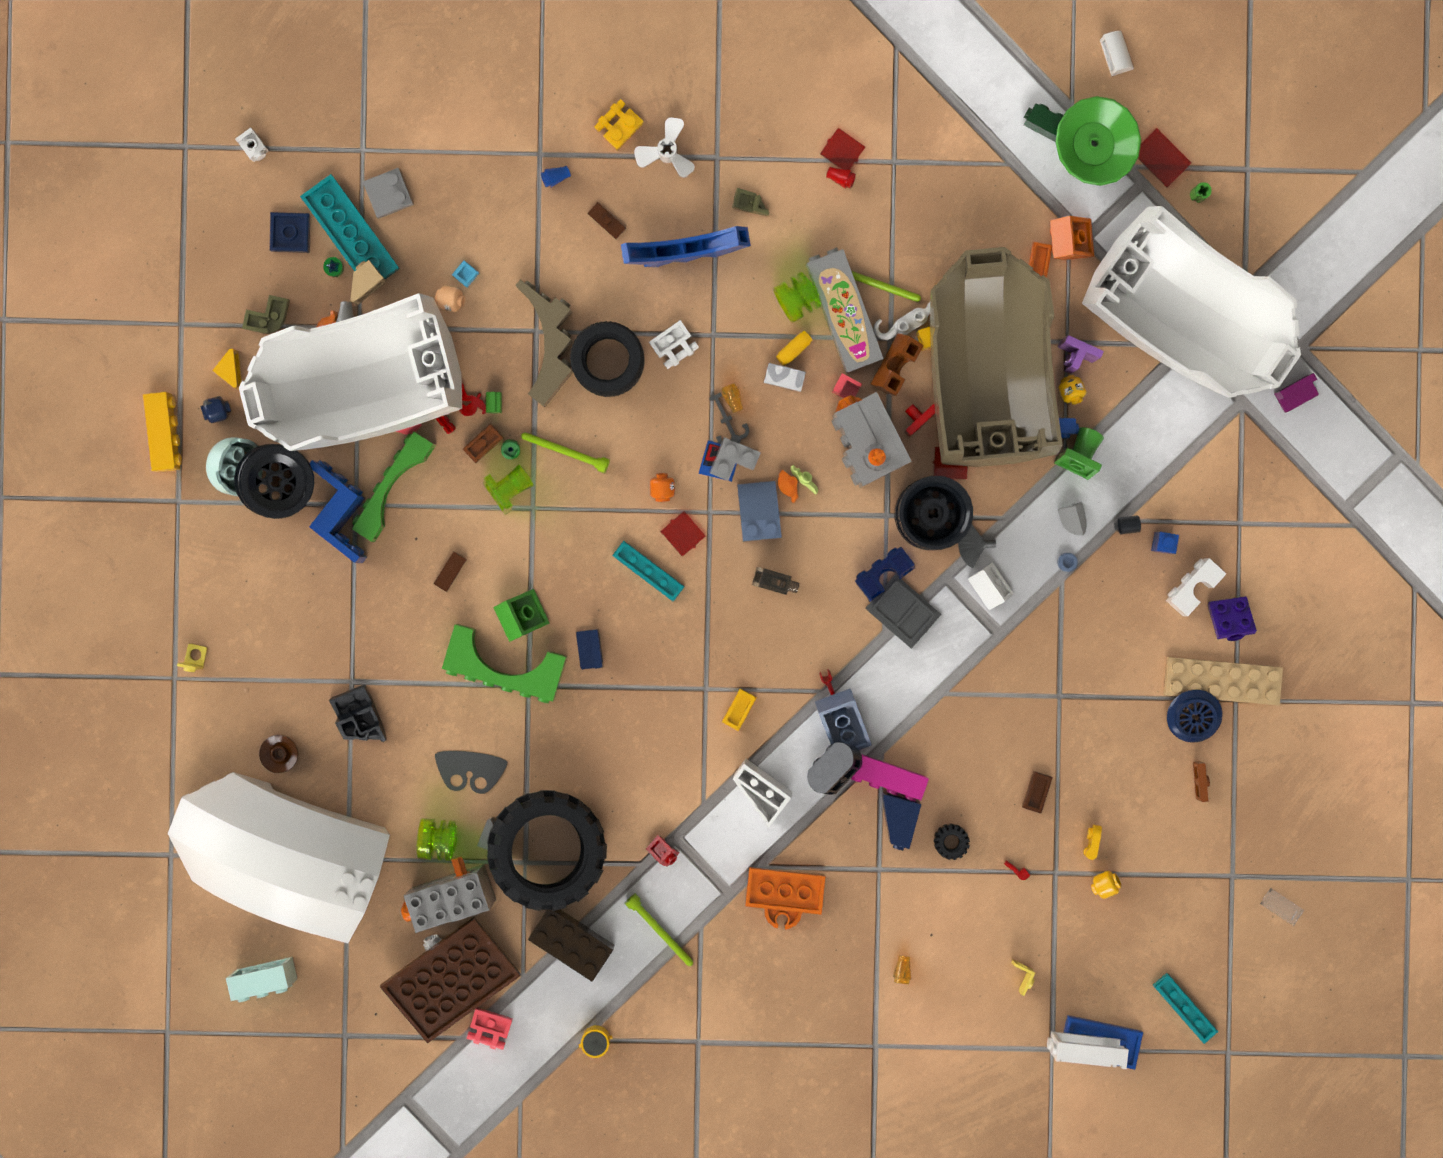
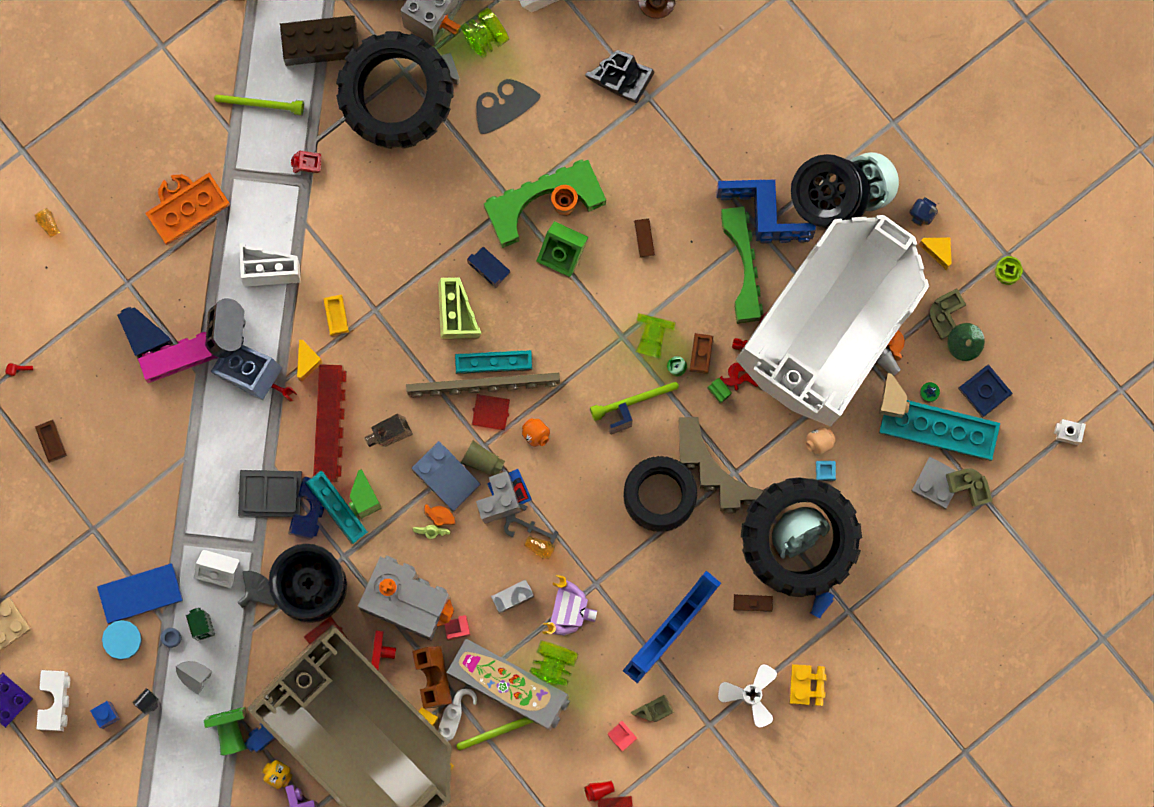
camera: 135 degrees right, 10 degrees down
yellow brick [143,392,182,472] -> none
light yellow bracket [177,644,207,672] -> none
white plate [649,320,699,369] -> none
yellow piece [776,331,813,366] -> none
black tyre [934,824,970,860] -> none
none -> blue tile [97,563,183,624]
none -> medium azure tile [102,620,142,660]
none -> dark green brick [186,607,215,641]
none -> yellow slope [297,340,323,381]
none -> teal tile [306,471,368,544]
none -> clear red brick [313,364,347,482]
none -> bright green slope [349,469,382,519]
none -> dark tan plate [406,373,560,398]
none -> yellowish green wedge [438,278,481,339]
none -> olive plant [461,440,505,476]
none -> torso [543,575,597,636]
none -> orange plant [551,185,578,216]
none -> coral panel [608,721,637,752]
none -> dark blue panel [609,402,633,435]
none -> black tyre [741,477,862,598]
none -> light aqua cylinder [772,507,830,559]
none -> olive plate [945,468,992,506]
none -> clear green dish [947,323,985,361]
none -> lime wheel [995,256,1023,285]

